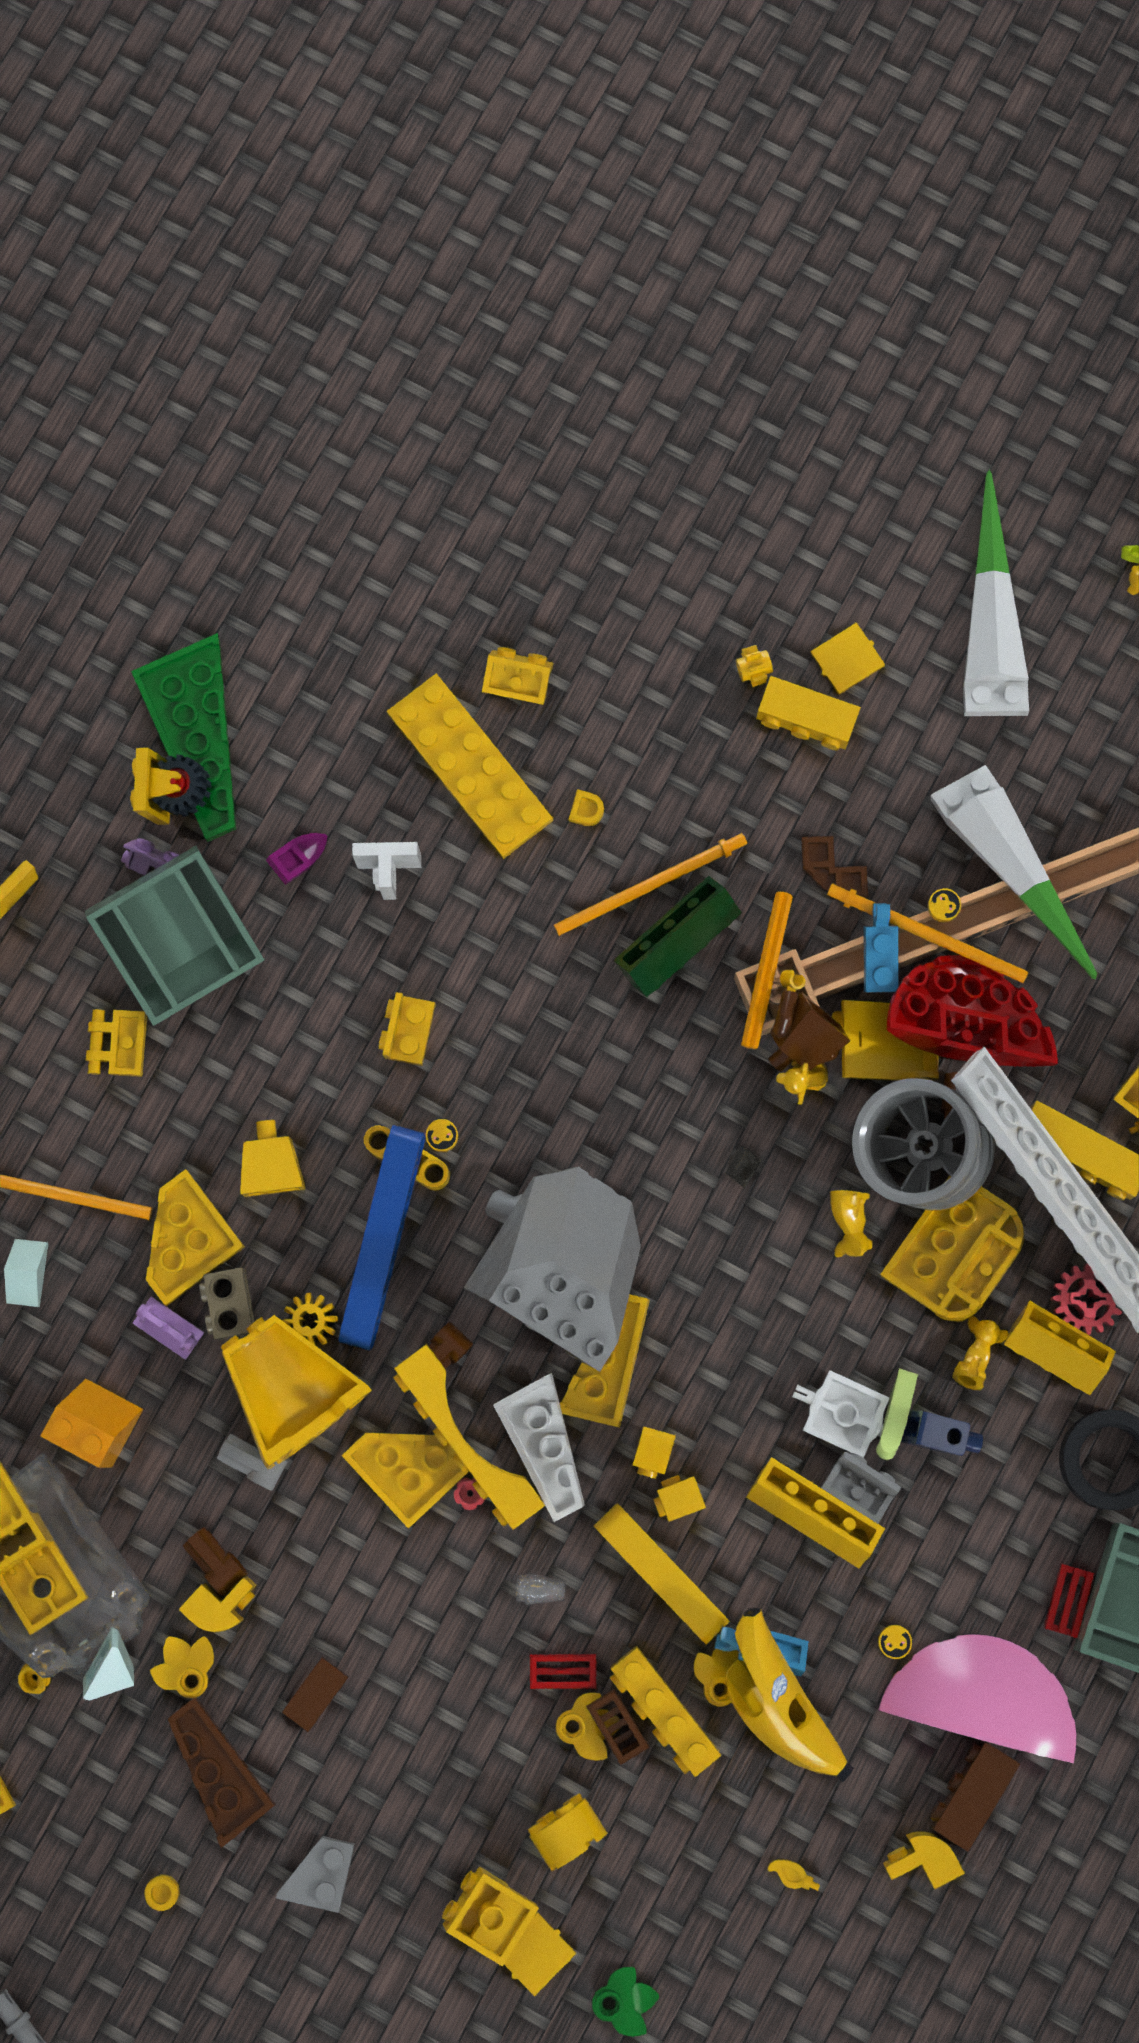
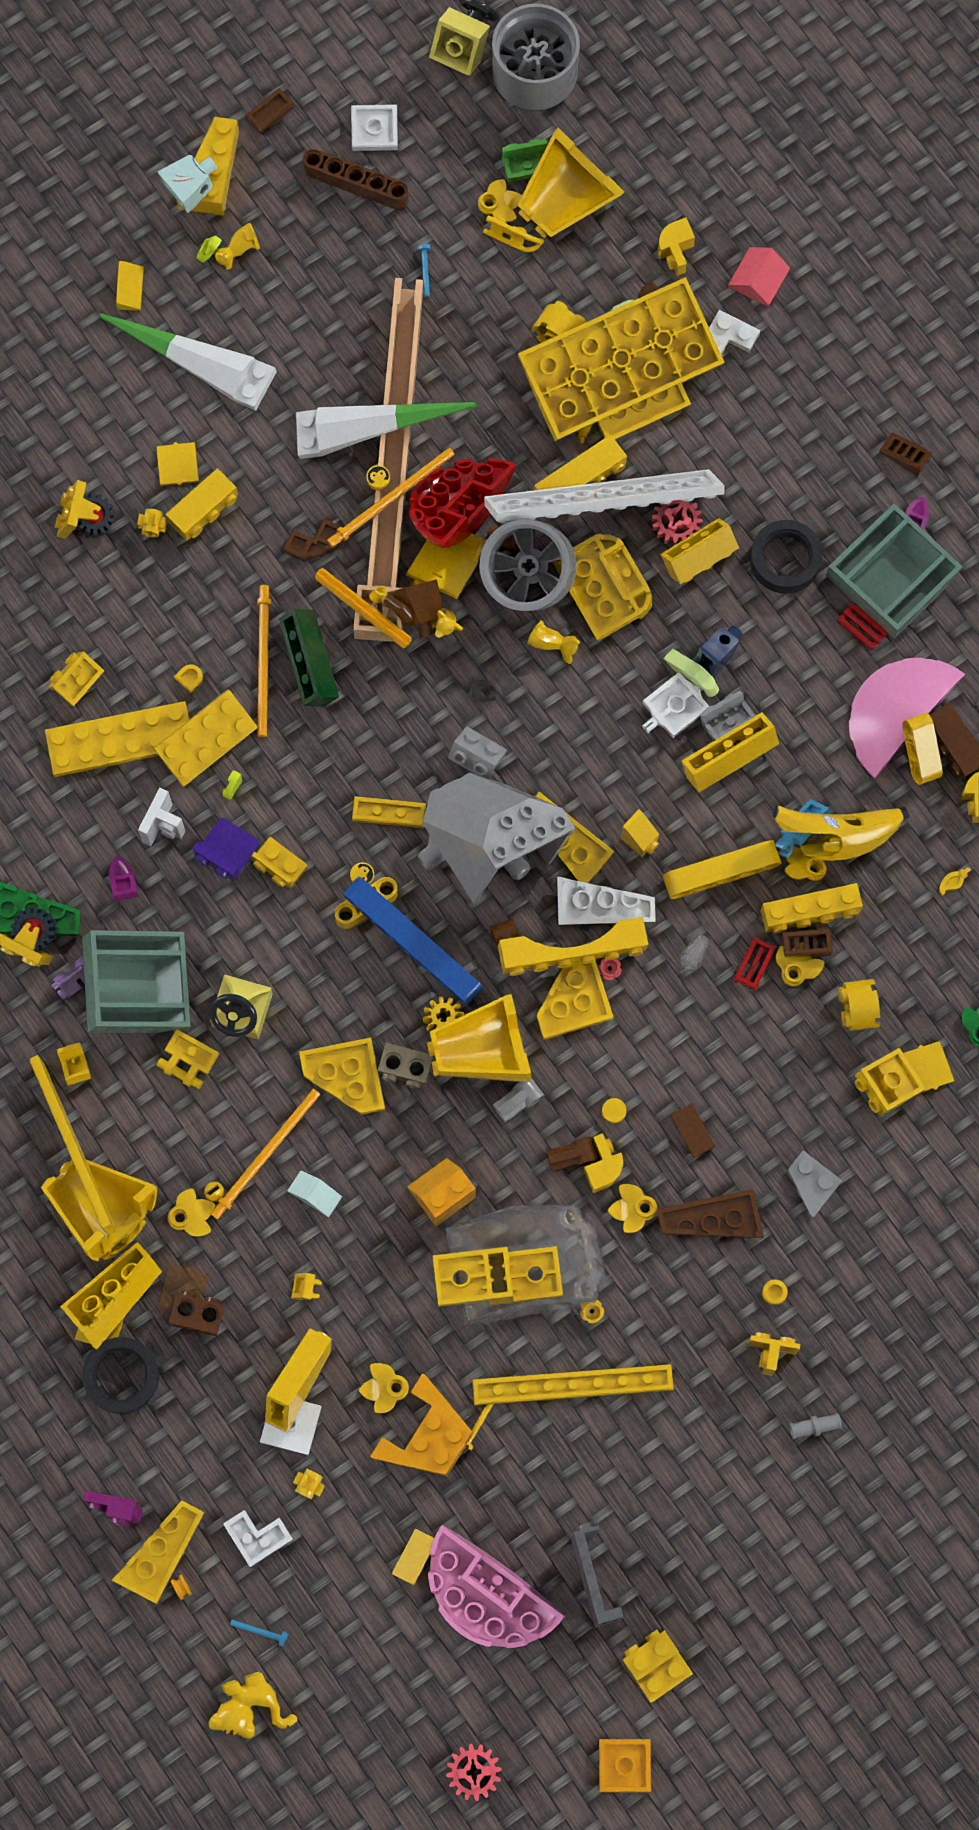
camera: 70 degrees left, 5 degrees down
light aqua slope [83,1628,134,1701] -> none
lavender hinge [133,1296,204,1360] -> none
yellow torso [240,1120,306,1197] -> none
yellow brick [653,1475,706,1522] -> none
dark azure plate [864,903,899,992] -> none
yellow tile [878,1625,912,1659] -> none
yellow animal [952,1316,1009,1390] -> none
none -> plate [55,480,115,539]
none -> yellow bracket [57,1043,91,1086]
none -> yellow slope [116,261,144,311]
none -> yellow plate [153,689,258,786]
none -> dark purple bracket [192,818,259,881]
none -> piece [209,975,273,1040]
none -> neon yellow tile [223,770,243,800]
none -> yellow tile [352,796,426,829]
none -> light grey bracket [448,726,507,779]
none -> yellow tile [602,1098,627,1124]
none -> yellow bracket [747,1332,801,1376]
none -> yellow beam [902,712,943,785]

